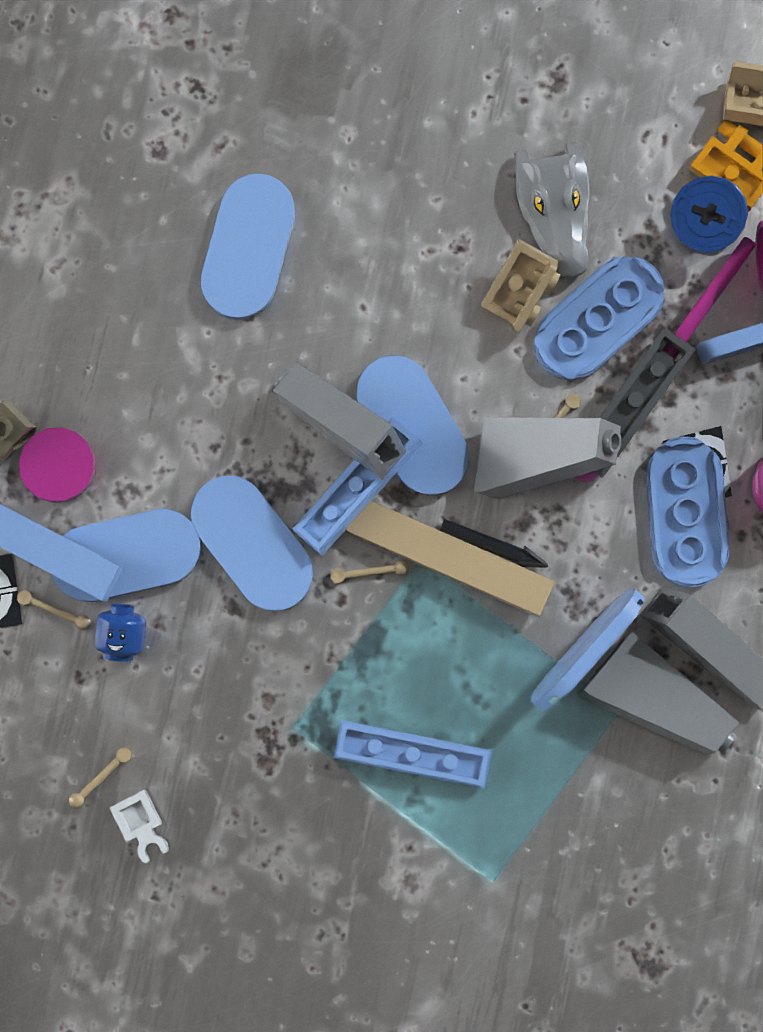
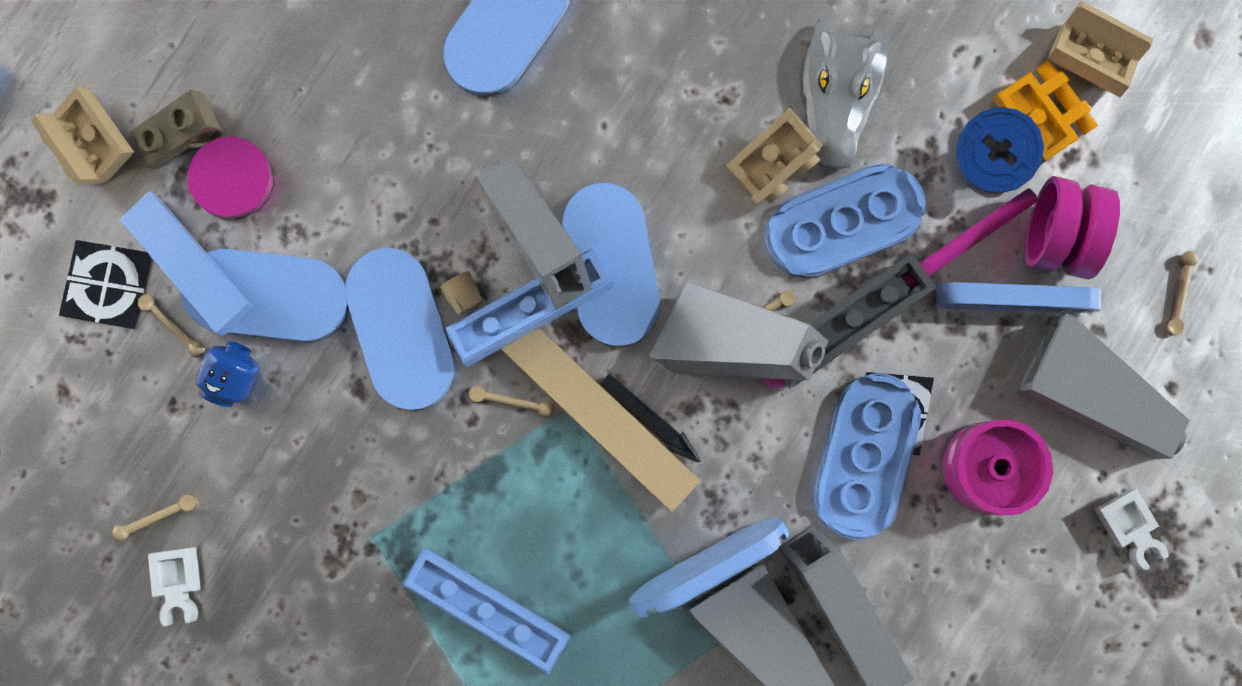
camera: 15 degrees right, 0 degrees up
none -> tan hose [440,271,483,316]

